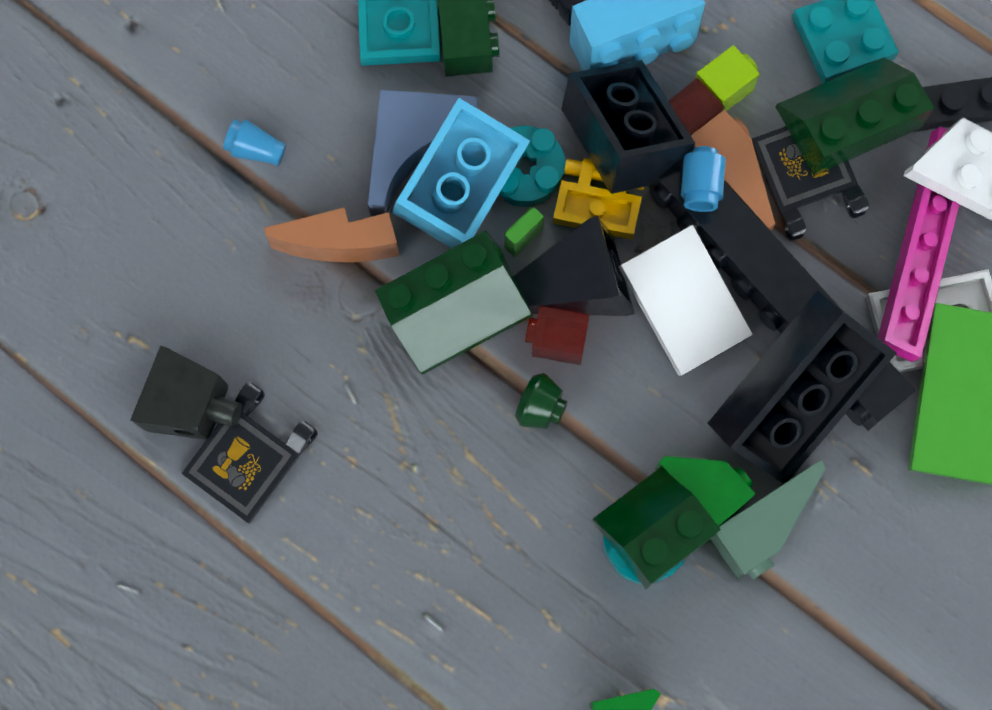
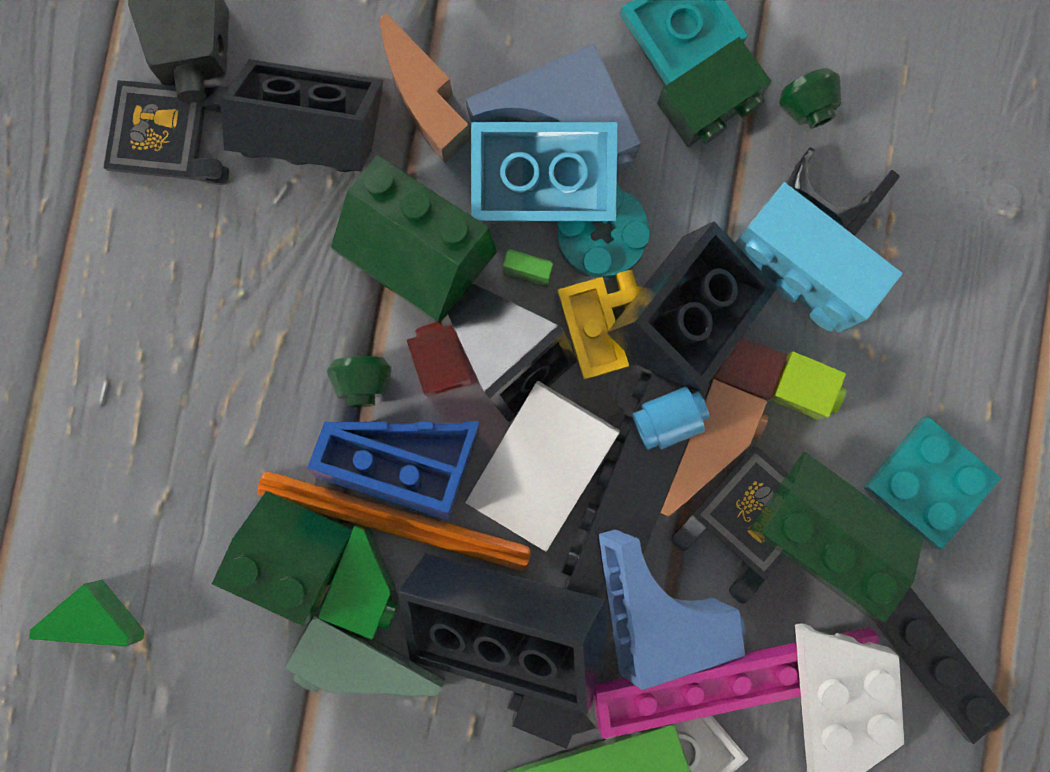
camera: 60 degrees right, 10 degrees up
none -> black slope [220,59,383,172]
none -> orange axle [257,472,531,571]
none -> blue wedge [308,421,479,521]
none -> medium blue arch [599,529,745,690]

